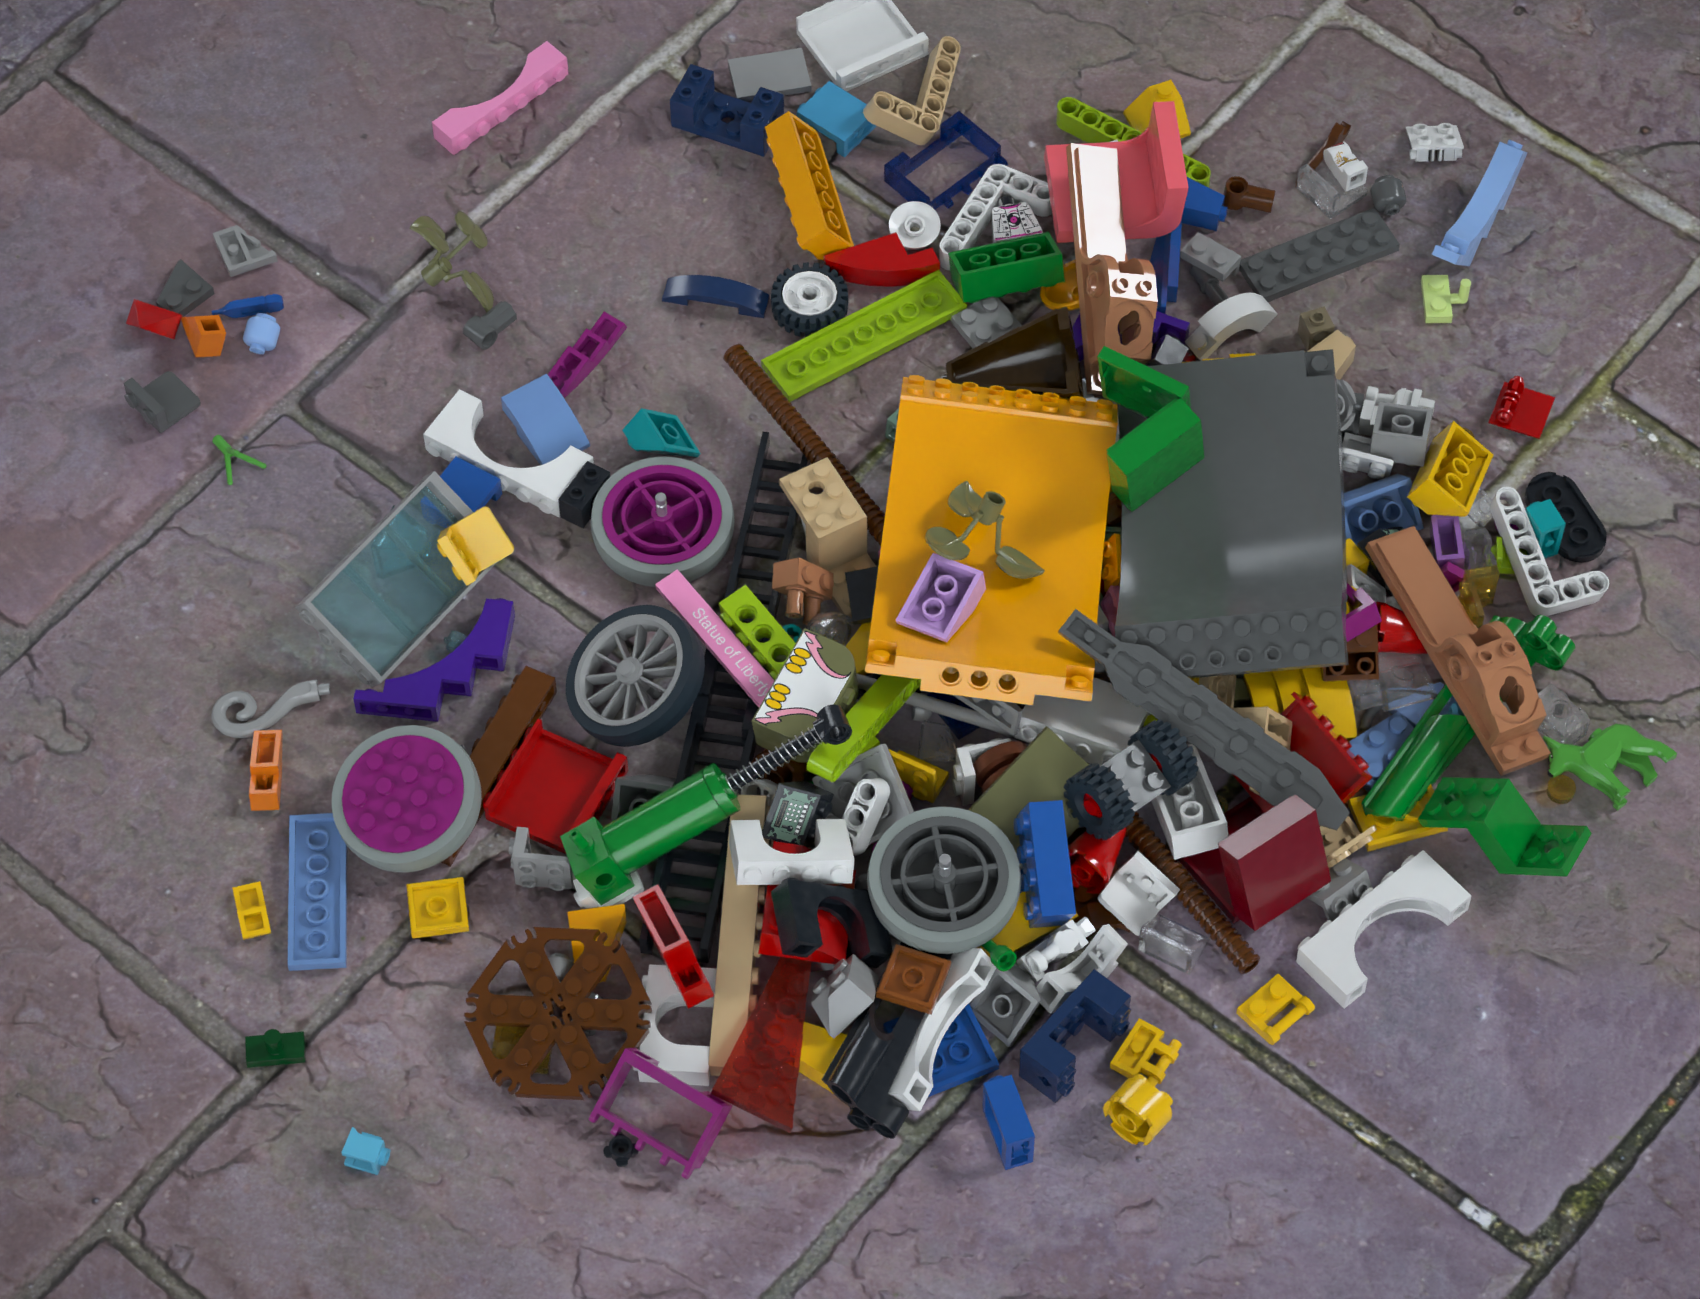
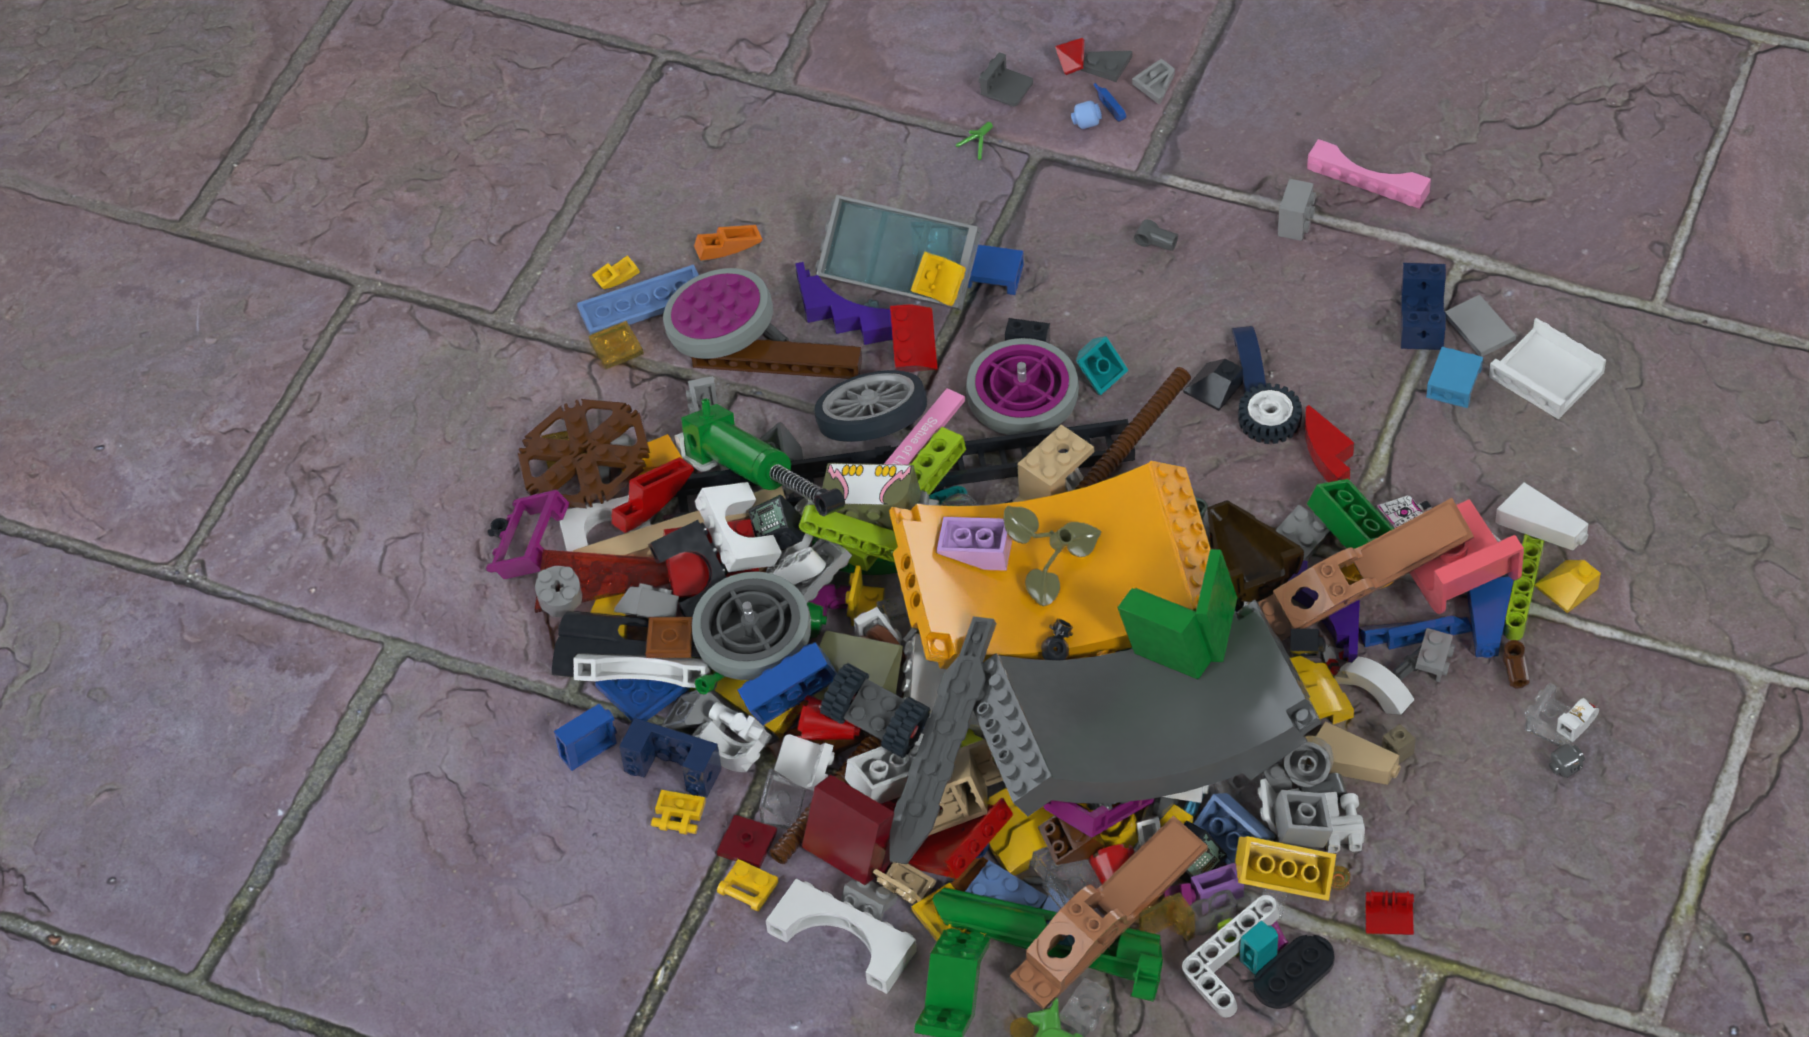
camera: 75 degrees right, 5 degrees down
orange slope [181,315,226,358] -> none
light grey plant [211,679,331,738] -> none
dark green tile [245,1029,306,1068] -> none
medium azure window [341,1127,390,1175] -> none
yellow plate [406,877,469,939] -> none
olive plant [409,211,494,313] -> none
white arch [423,389,594,518] -> none
red panel [483,718,628,855] -> none
medium blue slope [501,374,590,465] -> none
magenta slope [548,311,627,398] -> none
lime plate [761,270,967,402] -> none
light orange brick [765,111,854,261] -> none
nougat brick [772,557,834,626] -> none
tan beam [863,36,961,145] -> none
clear blue hinge [884,111,1008,210] -> none
white dish [889,201,941,250] -> none
white beam [939,164,1052,271] -> none
yellow brick [1103,1074,1173,1146] -> none
dark grey plate [1239,207,1400,302] -> none
reddish brown piece [1295,121,1351,188] -> none
white hinge [1406,123,1464,162] -> none
yellowish green plate [1421,275,1471,323] -> none
light blue arch [1432,140,1528,266] -> none
none -> light grey brick [535,566,582,617]
none -> clear yellow plate [588,321,644,370]
none -> dark red plate [717,815,778,869]
none -> red slope [890,304,938,372]
none -> black plate [1041,635,1069,661]
none -> black plate [1049,619,1073,638]
none -> black slope [1183,359,1243,411]
none -> light grey brick [1278,179,1316,241]
none -> white slope [1495,483,1588,550]

